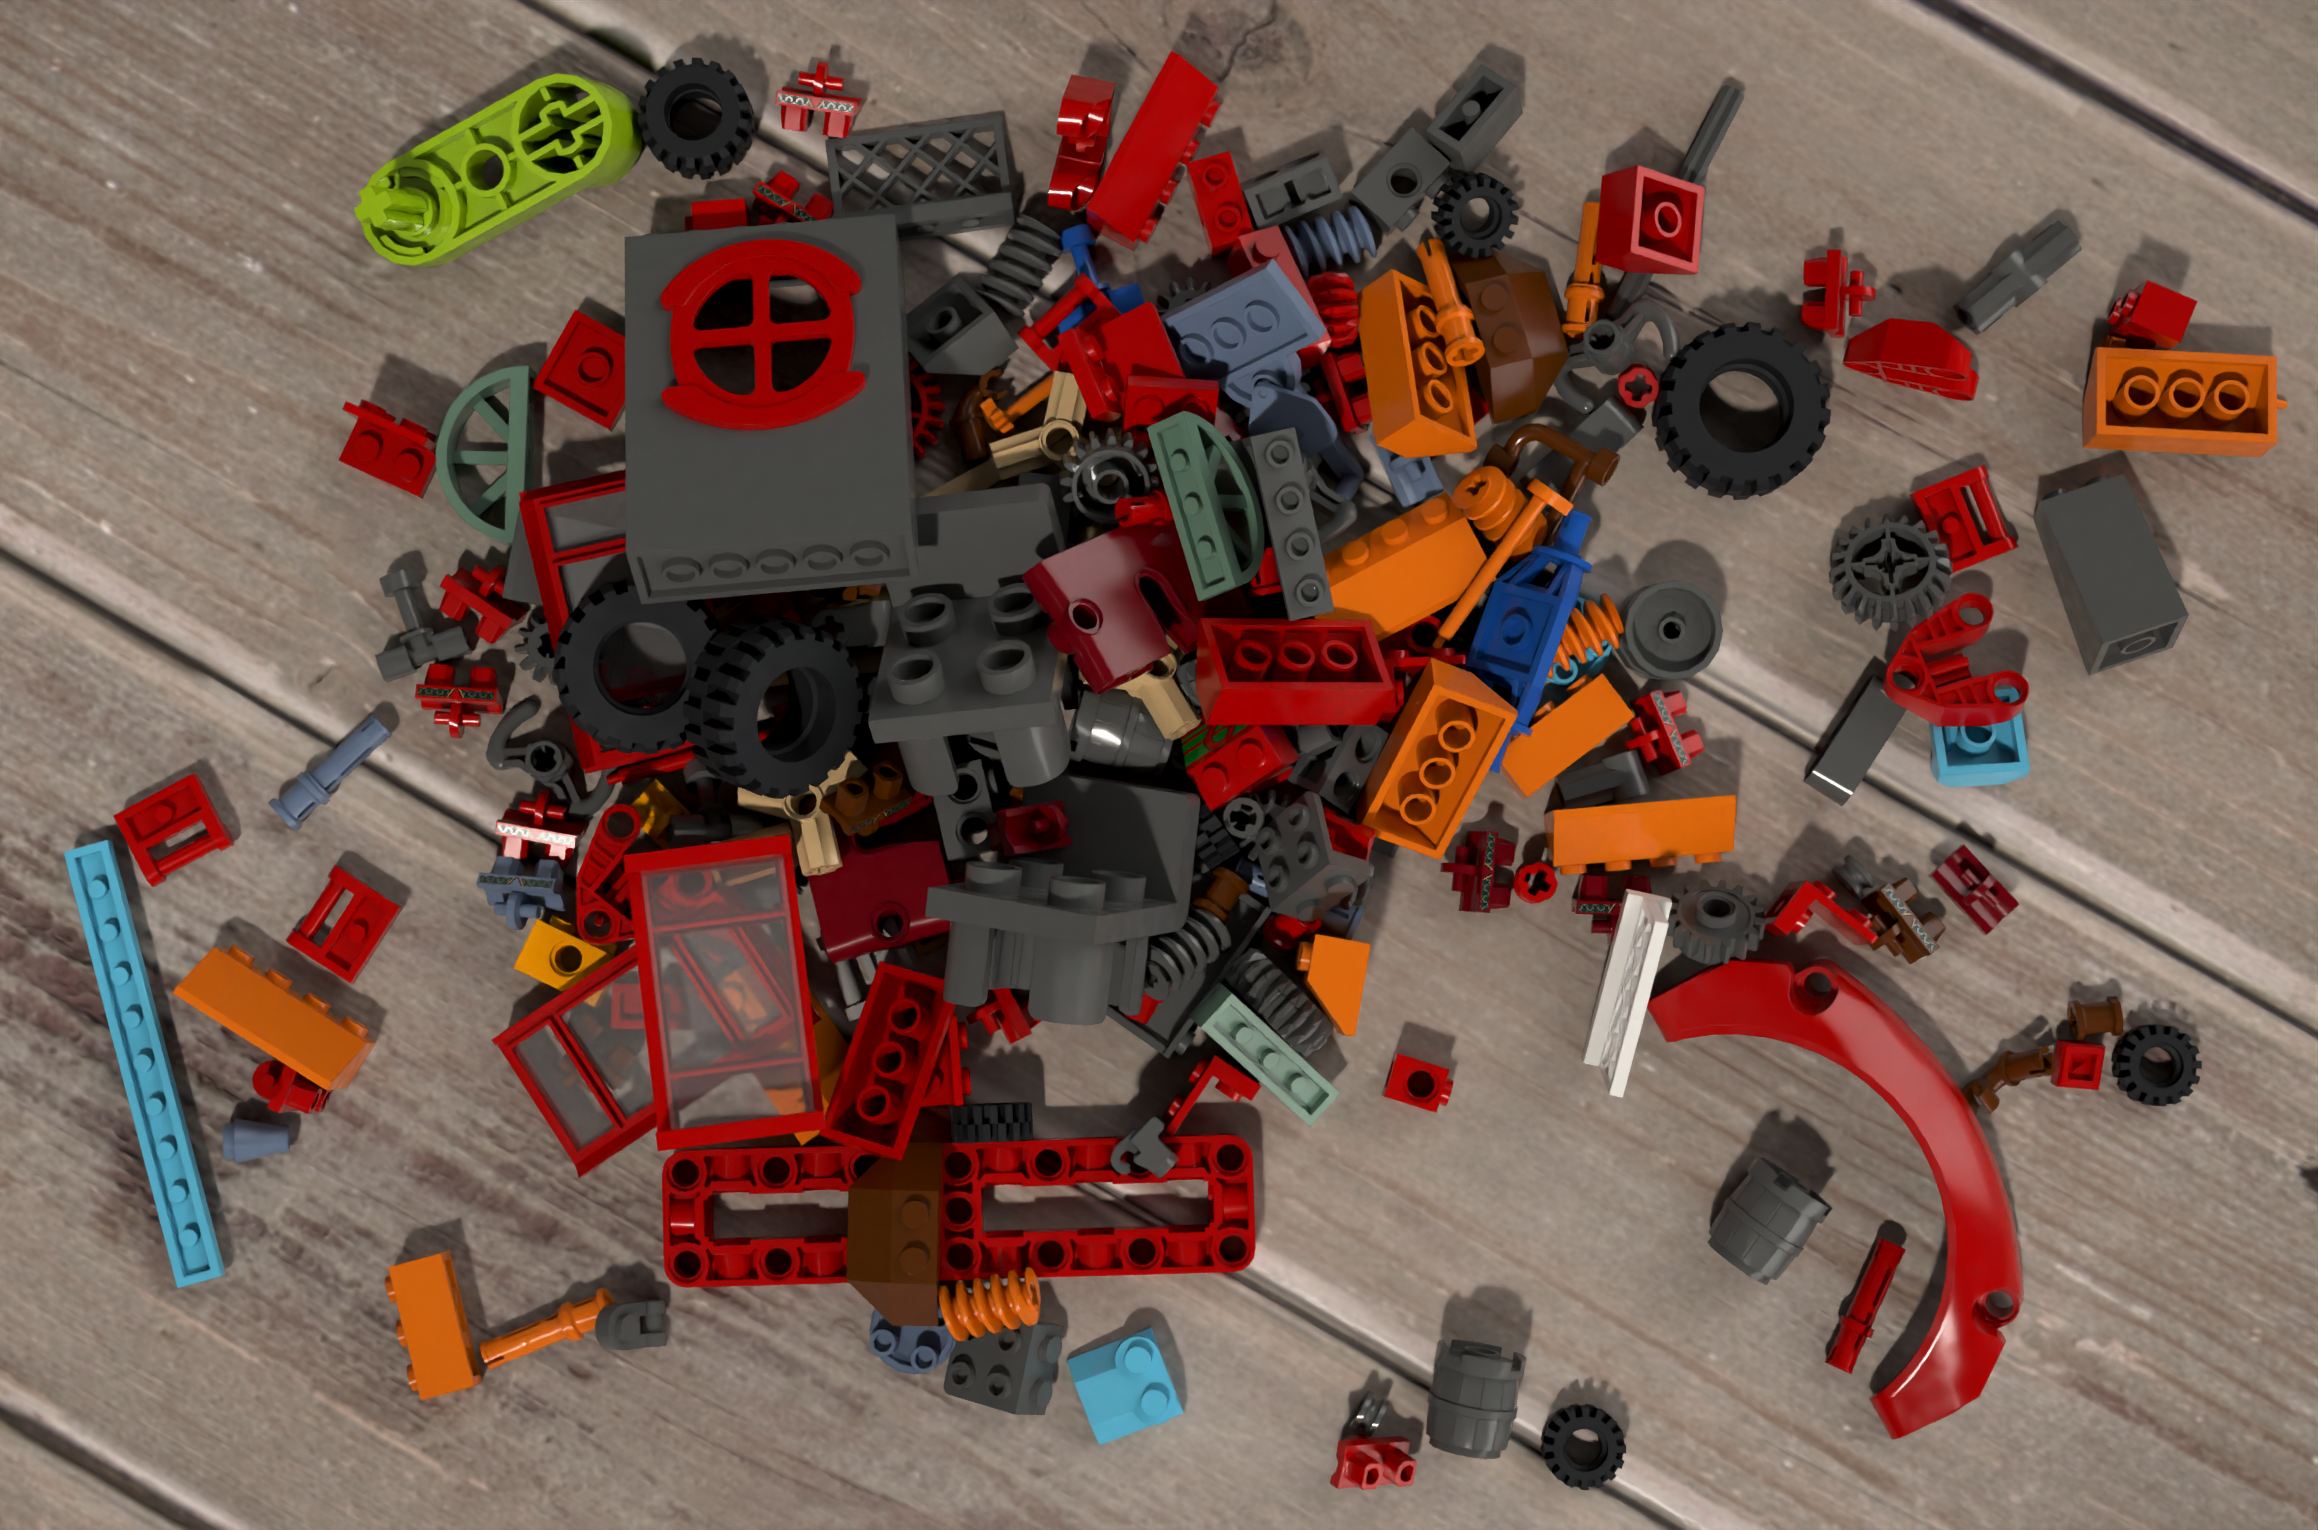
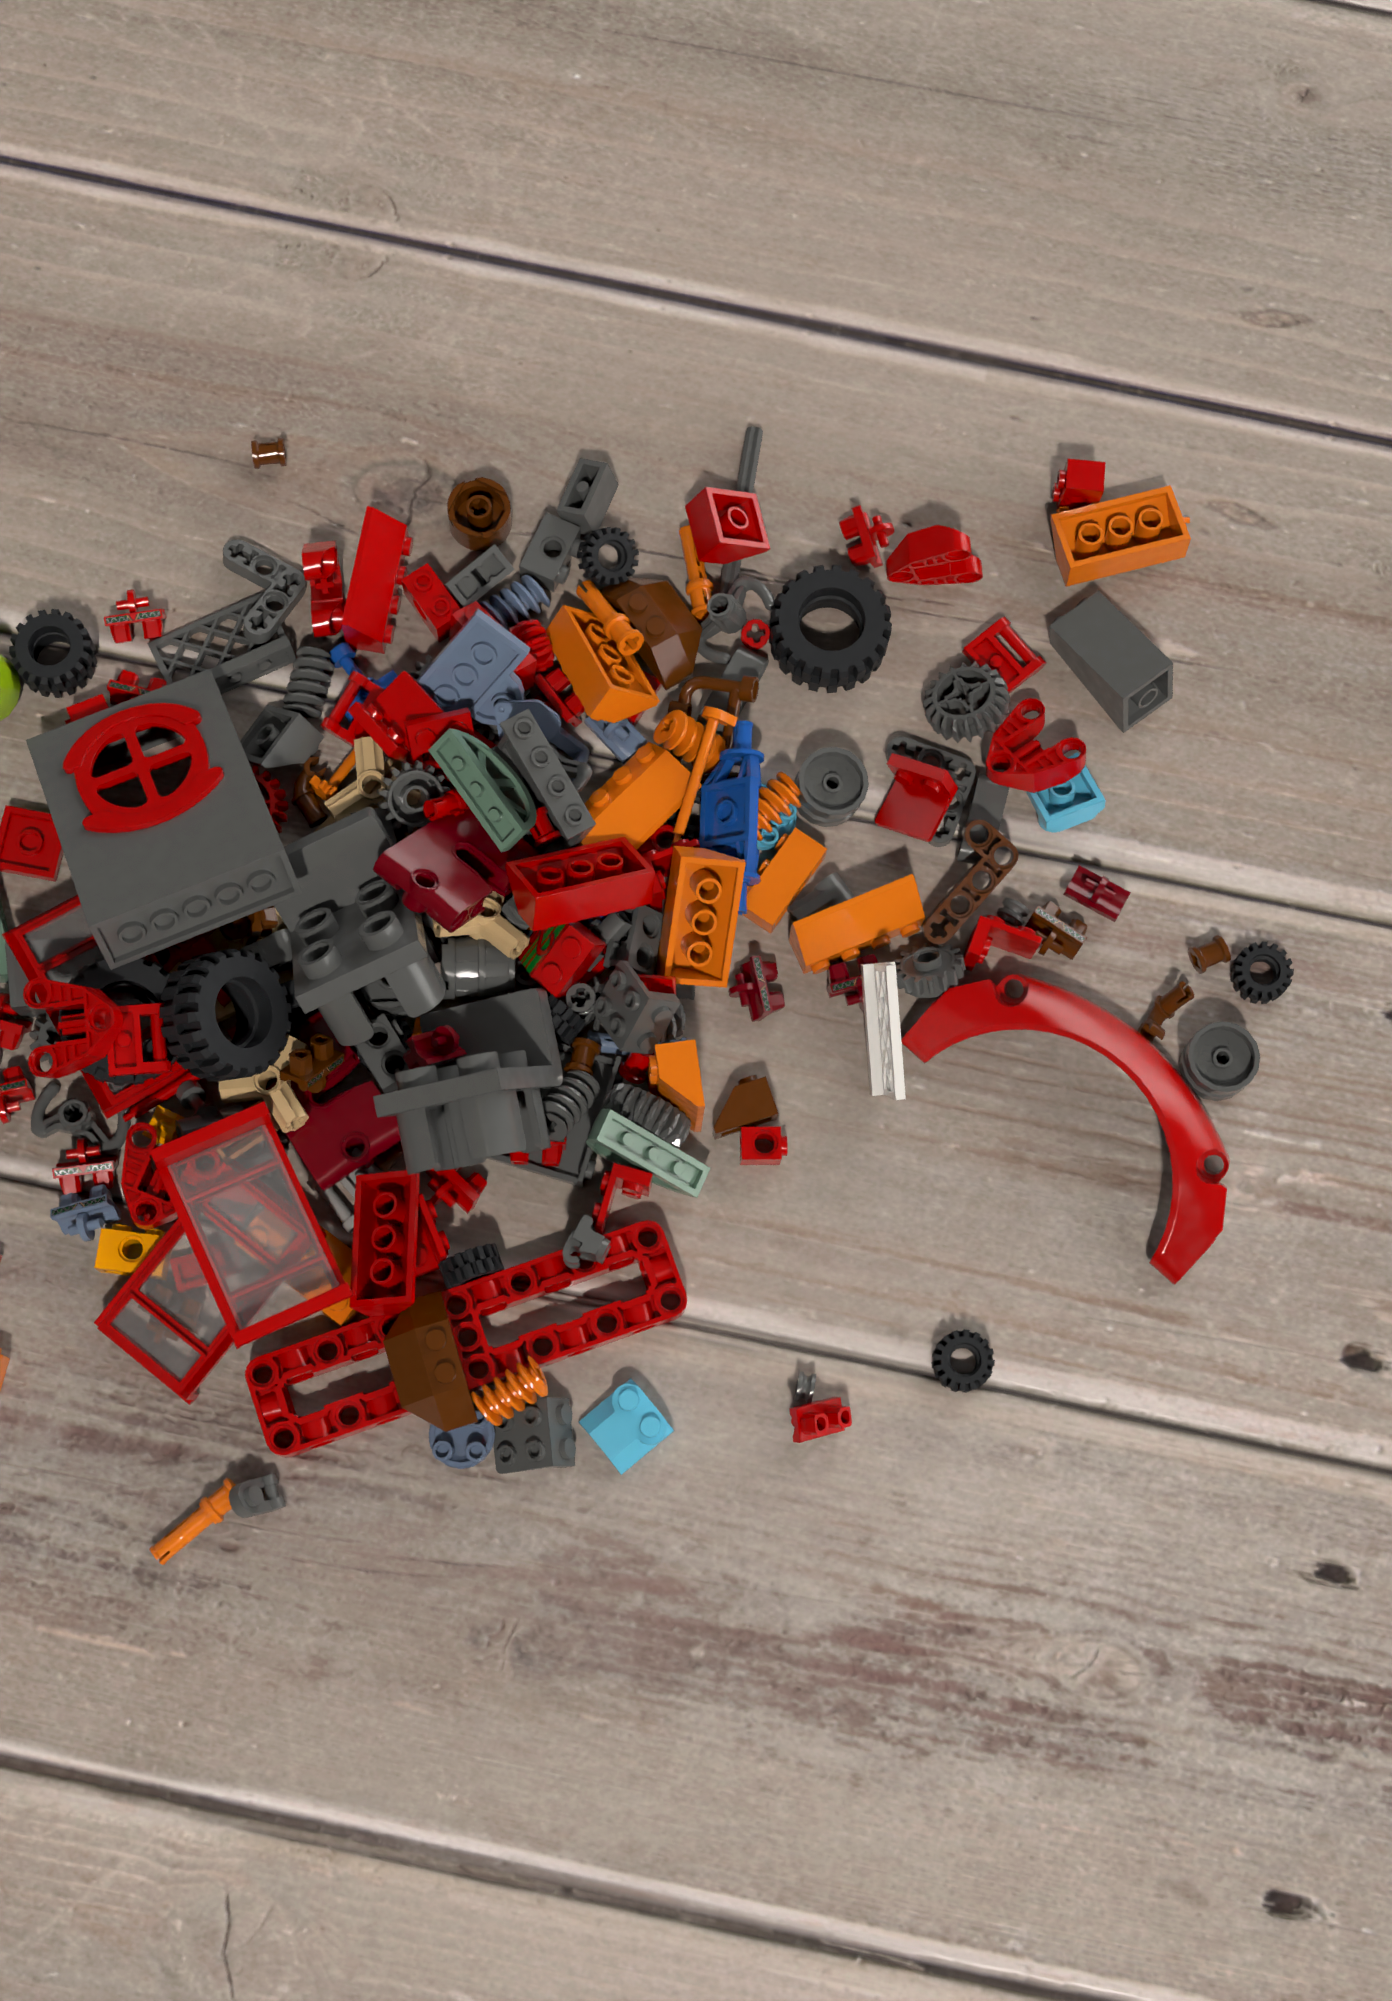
camera: 25 degrees left, 10 degrees down
orange brick [385,1250,482,1400] -> none
dark grey piece [1426,1339,1527,1459] -> none
red bush [1513,862,1558,904] -> none
red hips [1625,689,1704,776] -> none
dark grey piece [1707,1156,1833,1285] -> none
red pin [1824,1238,1906,1374] -> none
dark grey piece [1953,220,2082,335] -> none
red tile [2050,1039,2106,1090] -> none
none -> red connector [23,978,123,1079]
none -> red plate [105,1003,172,1077]
none -> dark grey beam [223,540,306,644]
none -> reddish brown brick [447,477,512,552]
none -> reddish brown slope [712,1075,779,1140]
none -> red bracket [875,753,958,842]
none -> dark grey beam [885,736,976,847]
none -> reddish brown beam [922,819,1019,944]
none -> dark grey wheel [1179,1021,1260,1101]

